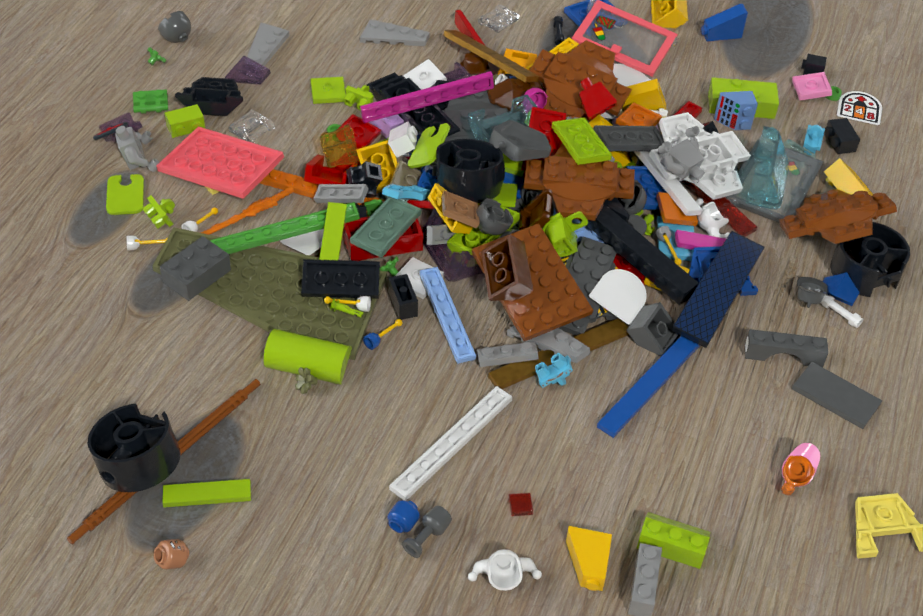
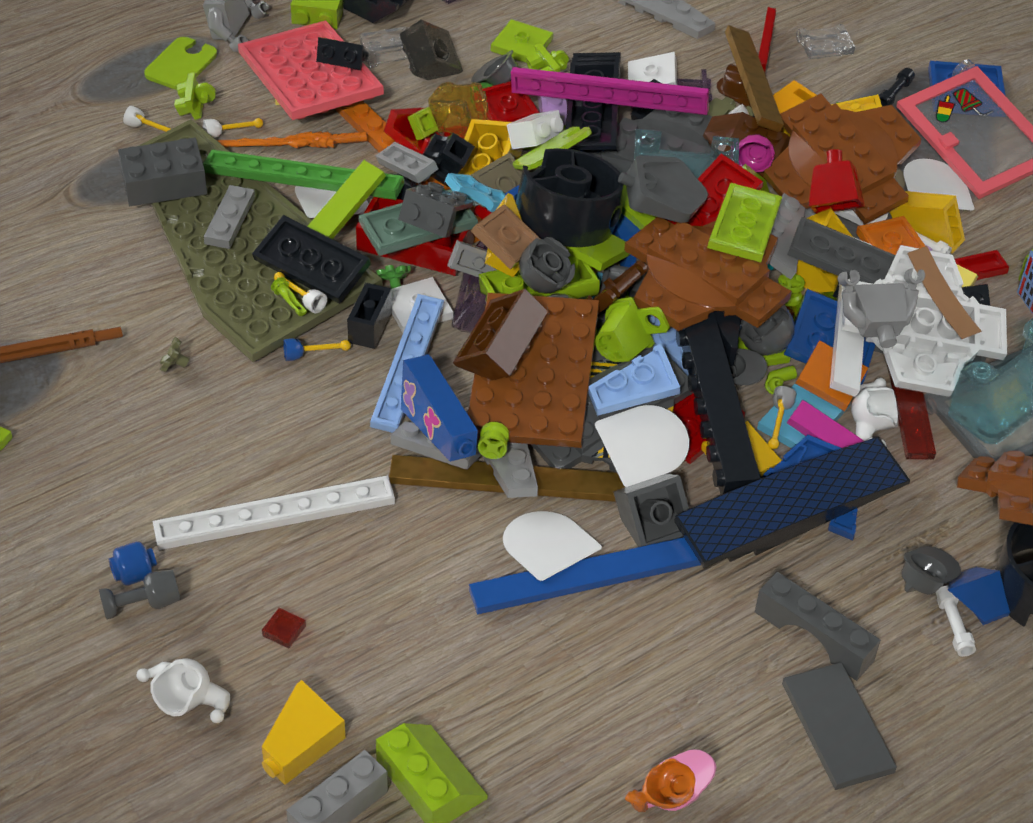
camera: 35 degrees right, 0 degrees up
lime brick [263,329,352,385] -> none
medium azure hips [535,353,573,388] -> none
none -> light grey plate [204,185,255,249]
none -> black hinge [316,37,369,70]
none -> dark grey bracket [398,182,473,238]
none -> clear smoke slope [399,19,463,80]
none -> blue slope [401,354,478,462]
none -> lime tile [408,107,439,140]
none -> dark grey piece [471,50,519,86]
none -> lime wheel [478,422,509,459]
none -> white sticker [503,511,602,581]
none -> light blue wing [588,343,680,416]
none -> medium nougat sticker [907,246,982,339]

